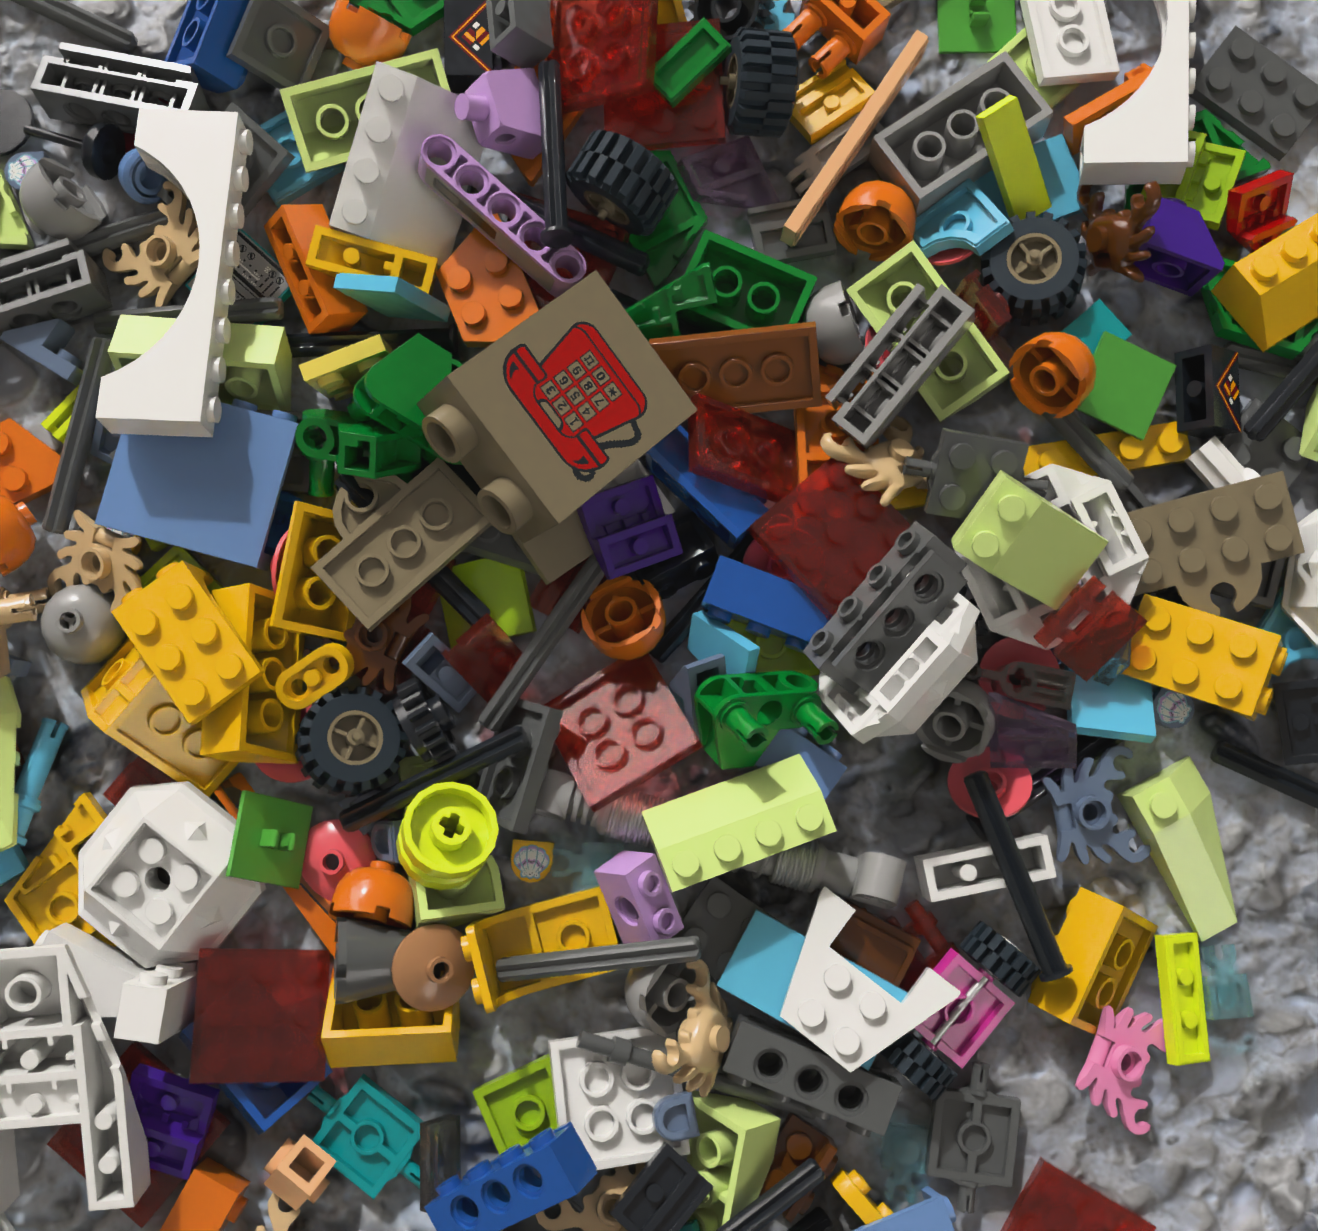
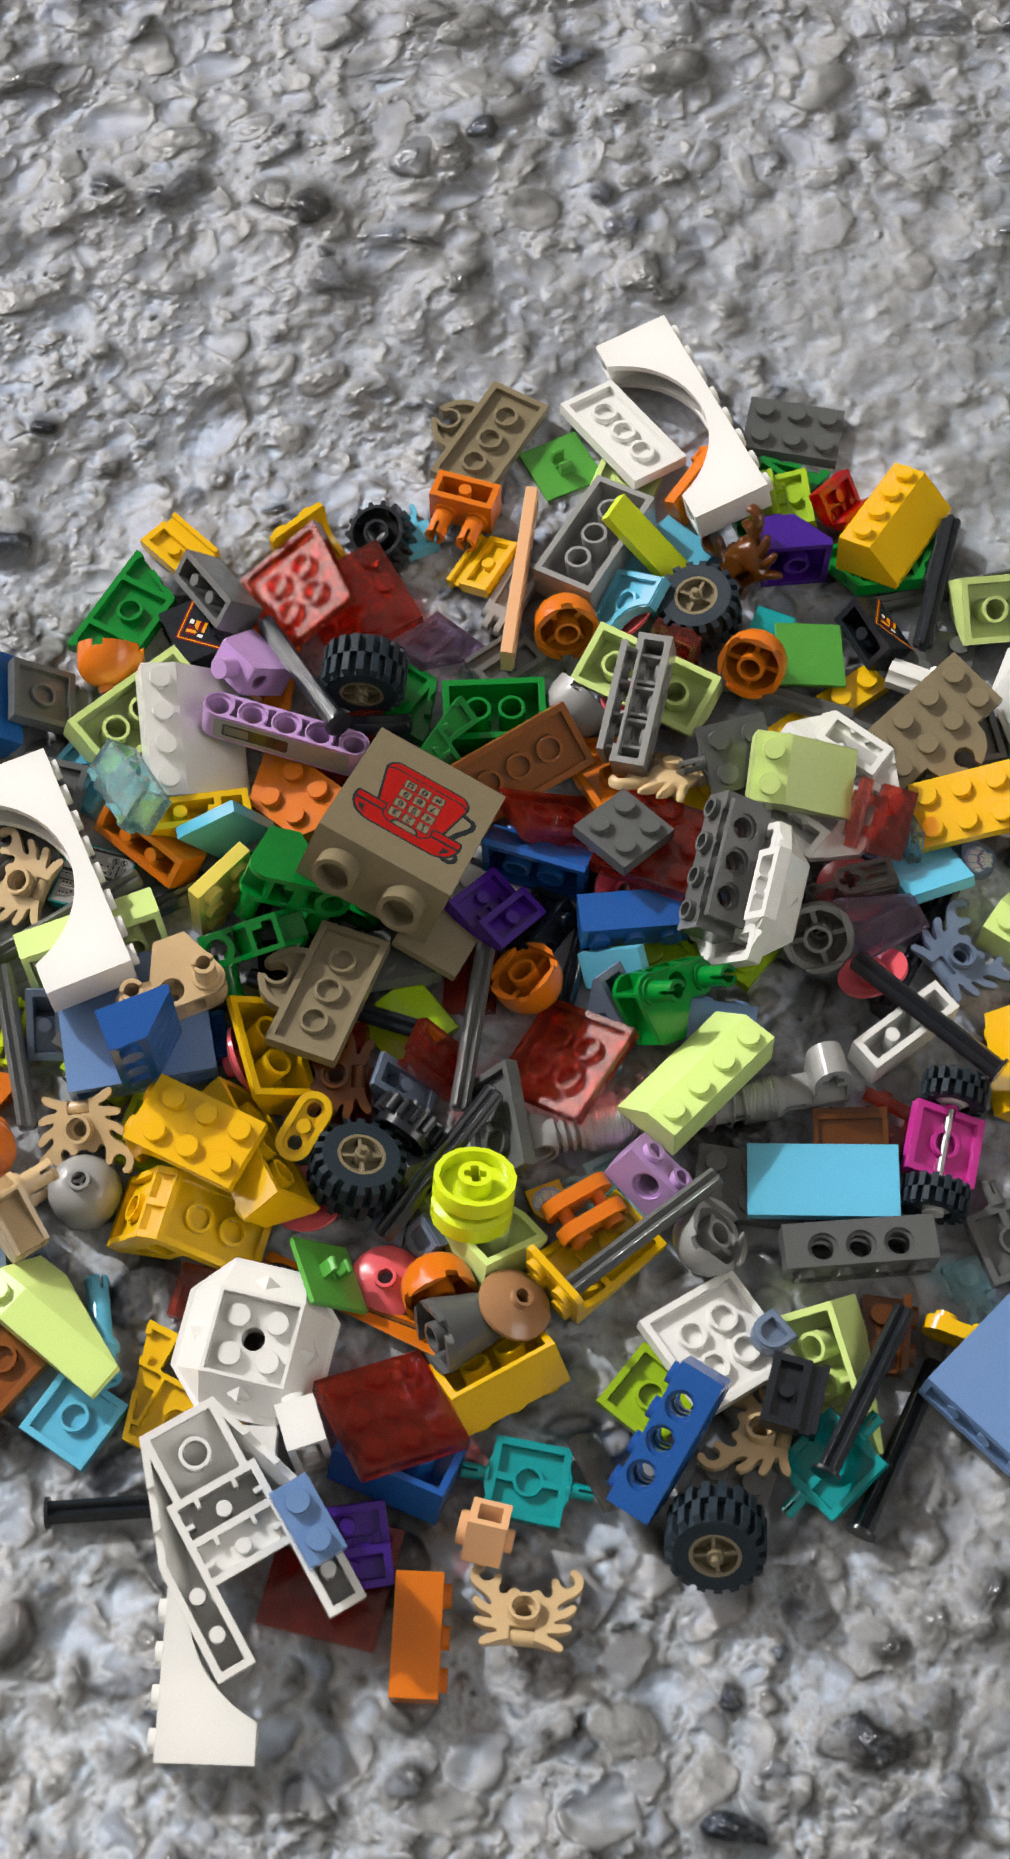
camera: 25 degrees left, 20 degrees down
dark grey bar [576,1030,816,1120] -> none
green tile [644,17,732,108] -> none
tan animal [652,959,733,1097] -> none
black wheel [719,27,799,138] -> none
white wing [779,886,961,1073] -> none
none -> clear light blue brick [87,737,172,836]
none -> blue slope [94,983,182,1091]
none -> tan piece [115,931,229,1021]
none -> medium blue brick [269,1472,347,1572]
none -> orange brick [540,1171,628,1251]
none -> dark grey plate [573,788,675,876]

